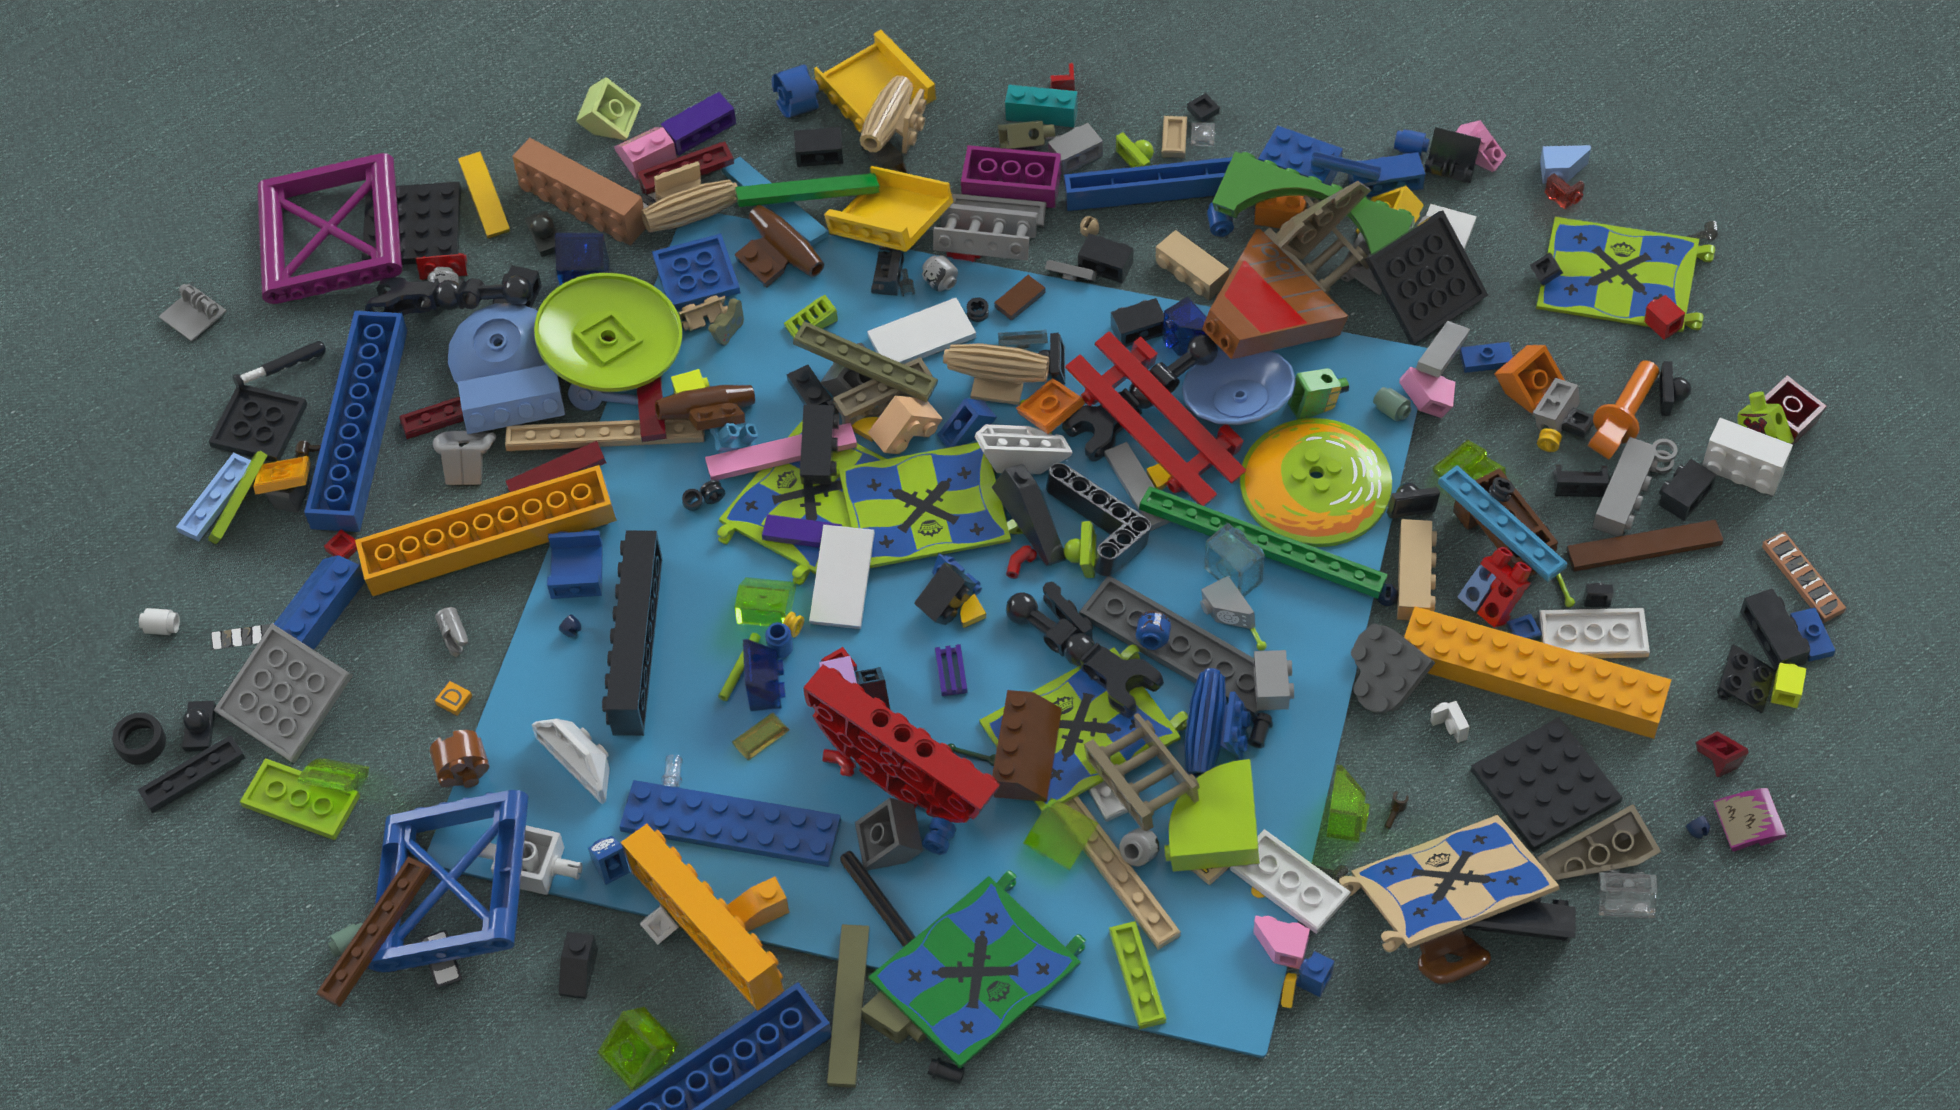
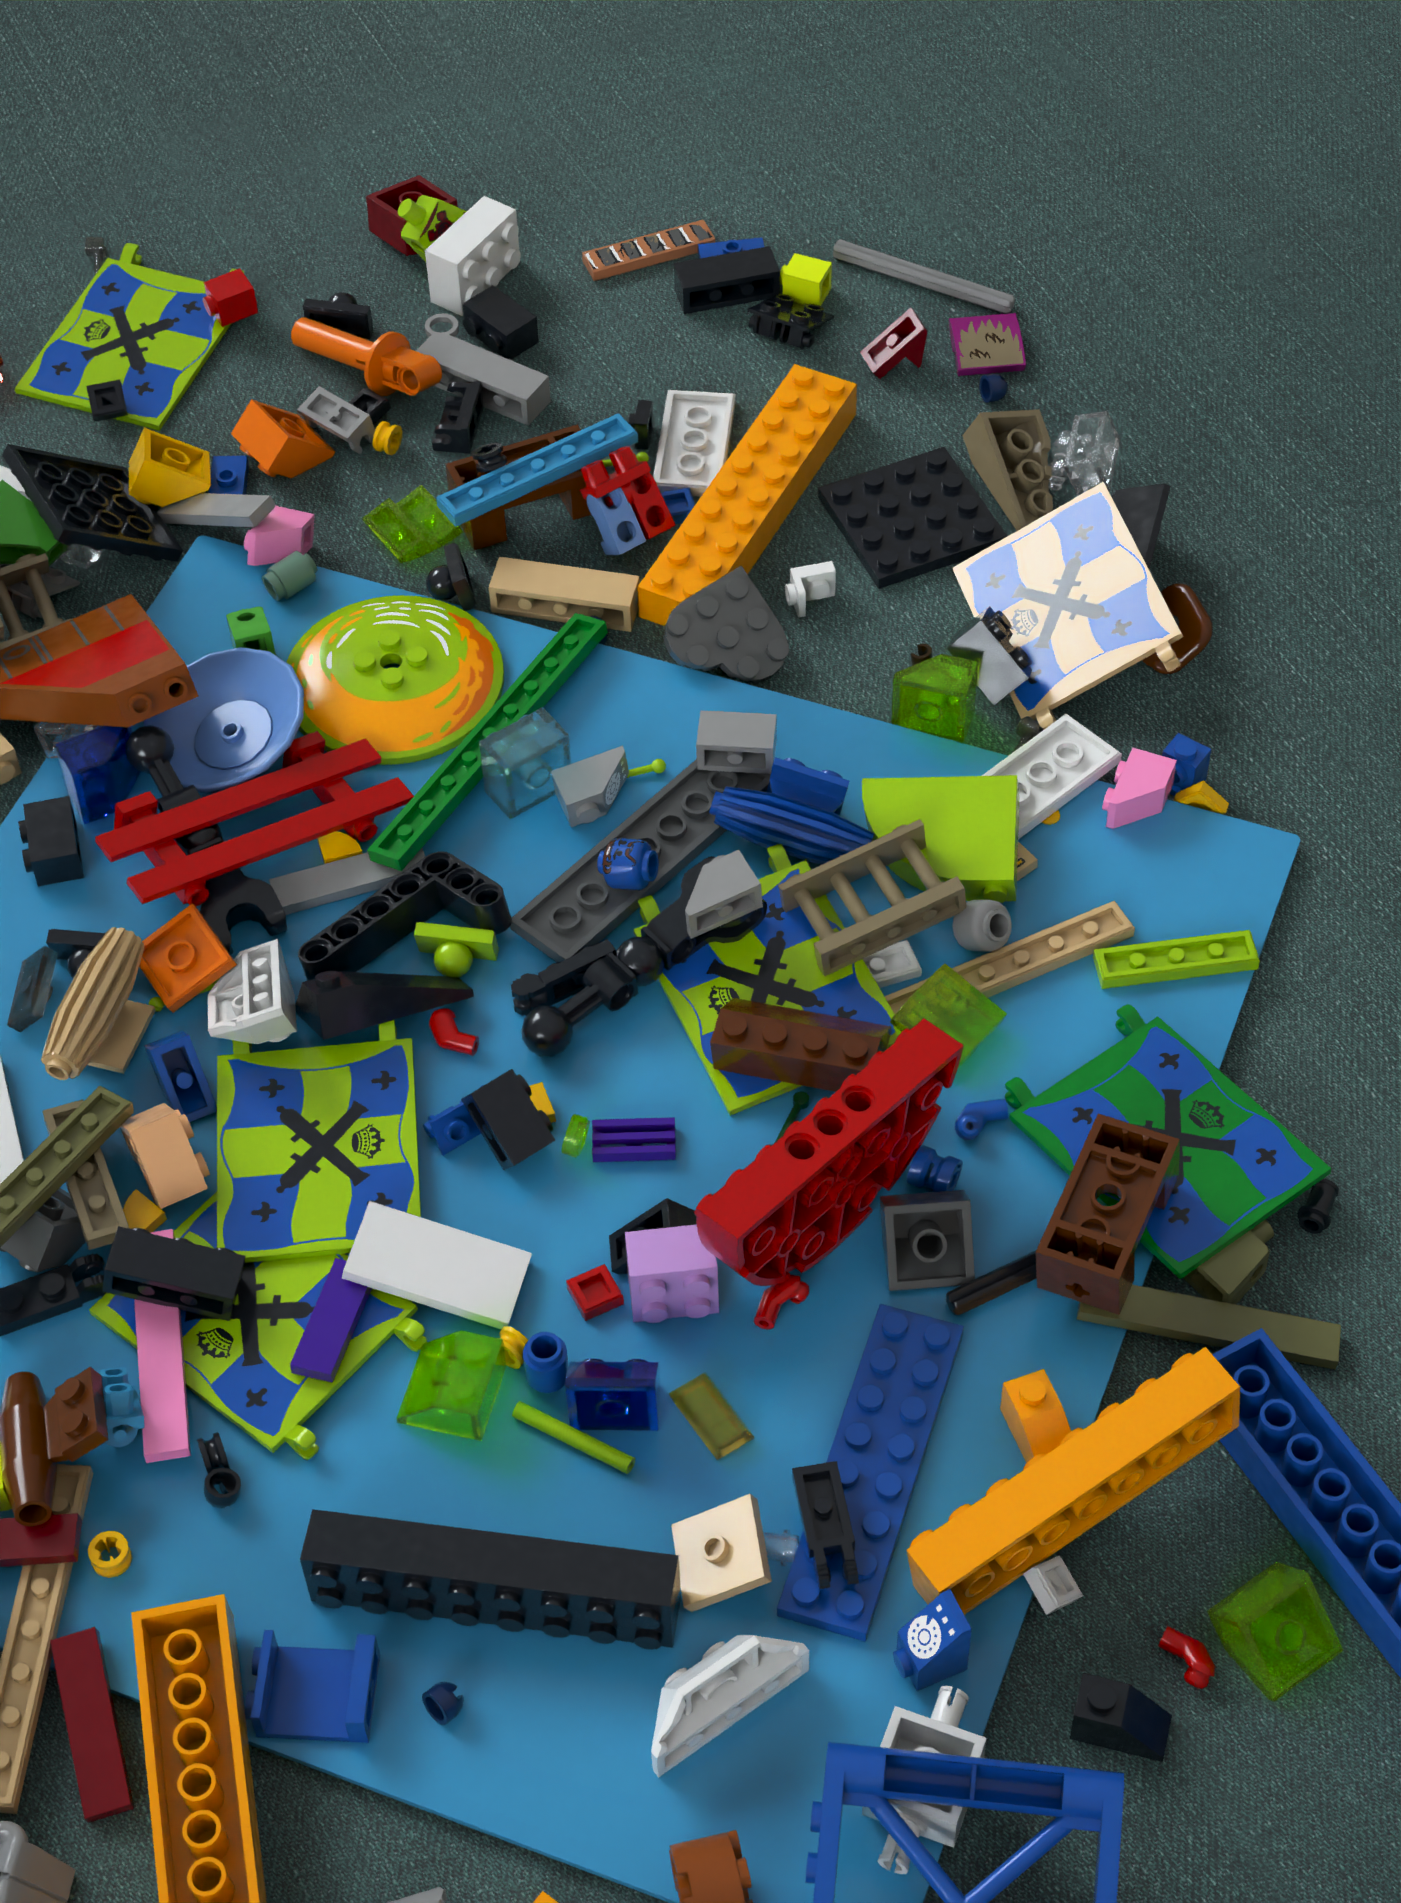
camera: 85 degrees left, 5 degrees down
reddish brown tile [1566,519,1724,572] -> none
none -> yellow bush [88,1530,132,1578]
none -> yellow slope [129,427,211,507]
none -> clear neon green tile [562,1114,590,1158]
none -> tan plate [671,1494,772,1612]
none -> light grey slope [685,850,763,939]
none -> black hinge [792,1461,859,1590]
none -> light grey axle [833,239,1015,314]
none -> brick [947,606,1032,705]
none -> blue arm [955,1099,1008,1140]
none -> reddish brown plate [1036,1113,1180,1315]
none -> red arm [1158,1626,1216,1689]

